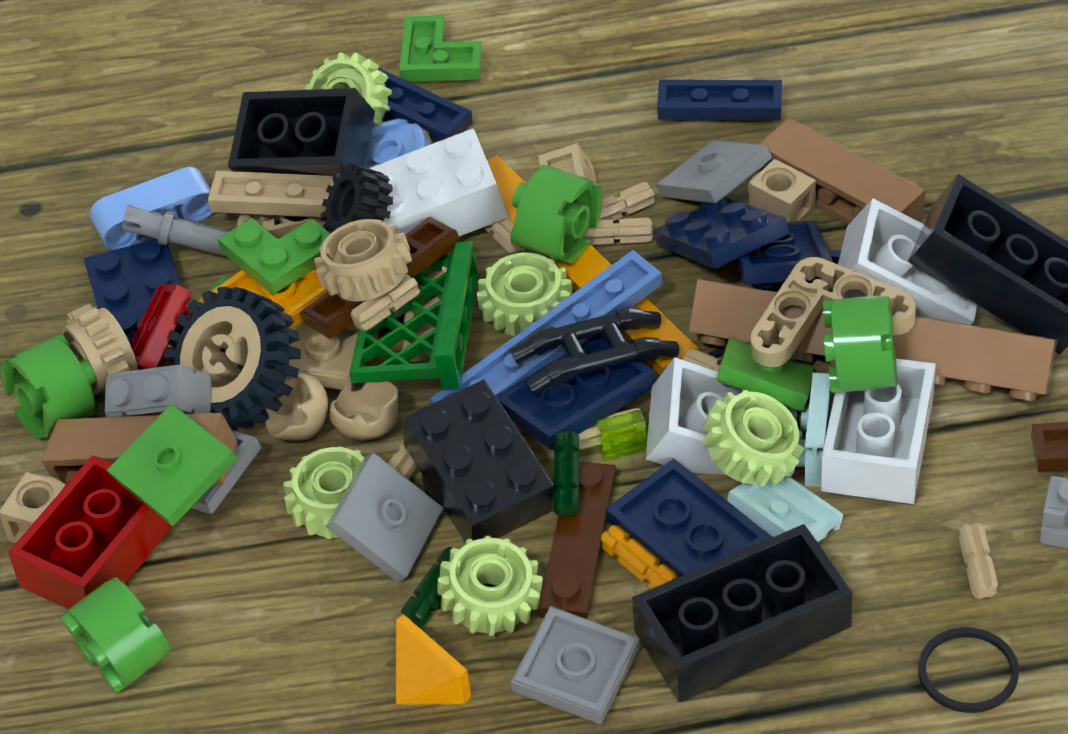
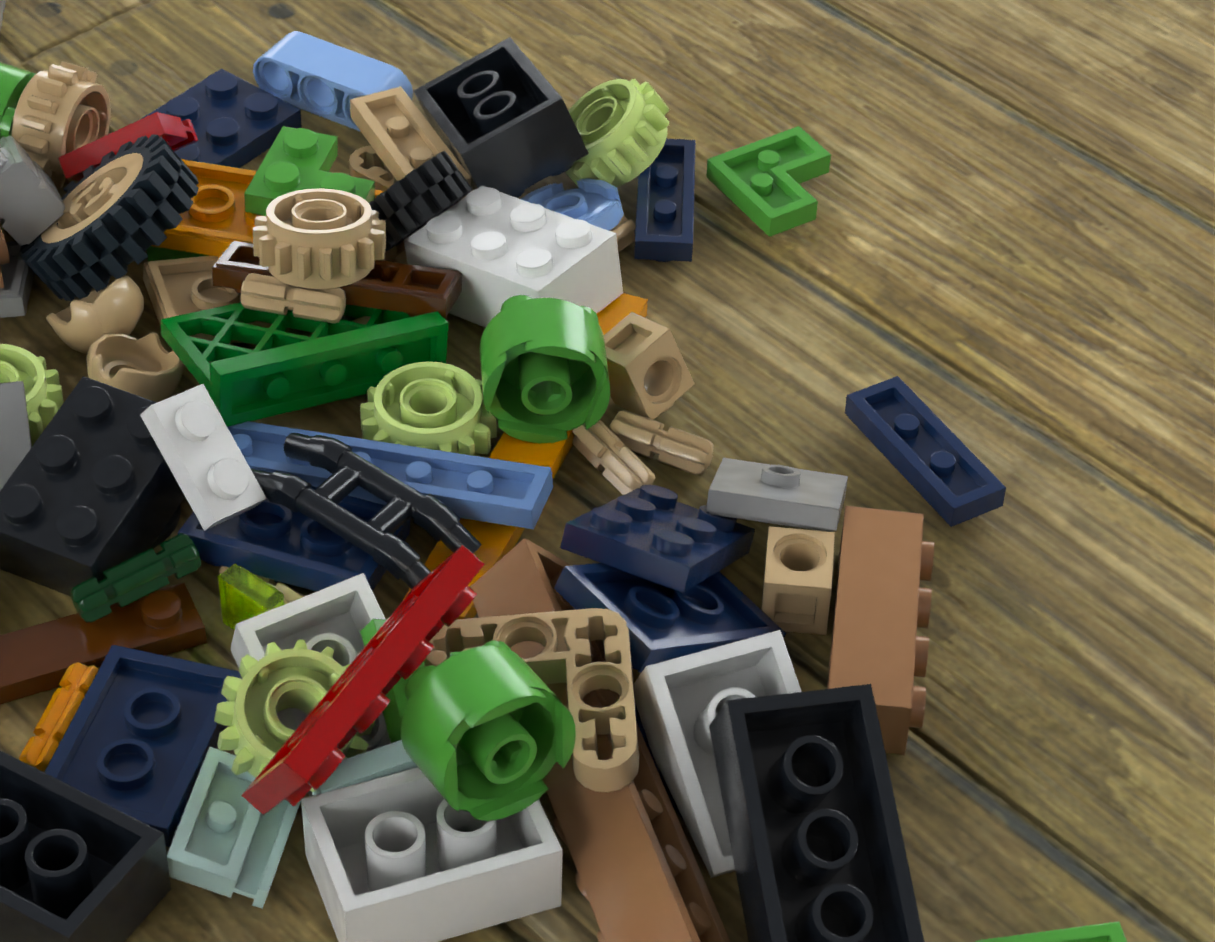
camera: 50 degrees right, 5 degrees down
light grey pin [122,204,230,256] -> none
none -> white plate [140,384,267,531]
none -> red plate [241,545,485,815]

